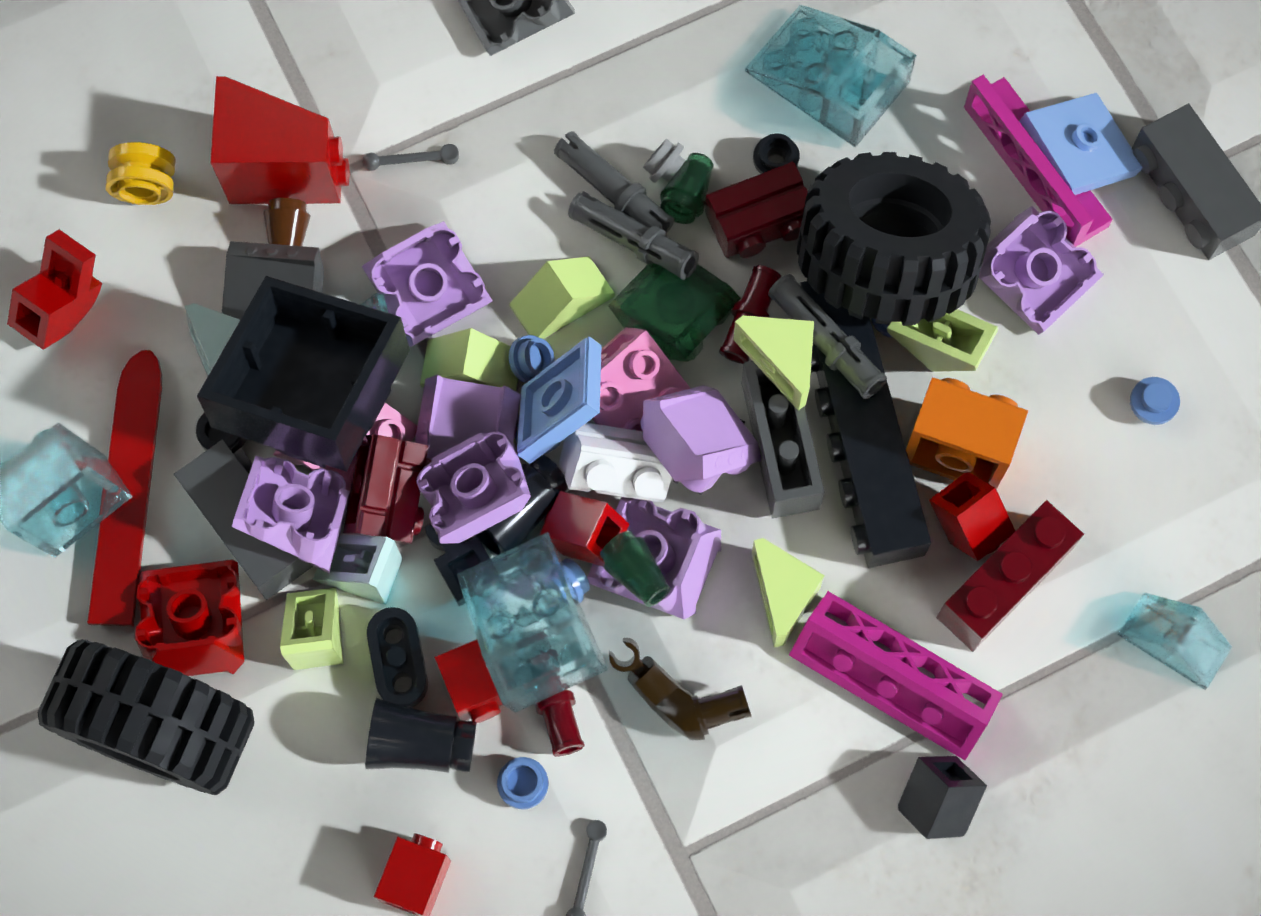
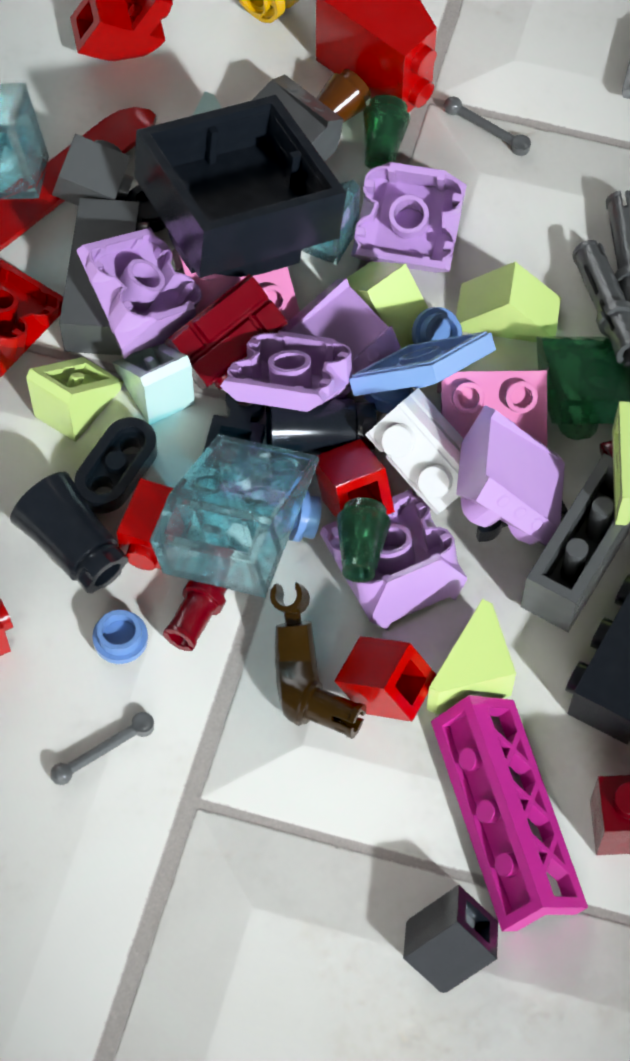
camera: 40 degrees right, 10 degrees down
none -> dark grey brick [52,134,134,206]
none -> red brick [334,636,436,722]
none -> clear green cone [363,95,411,169]

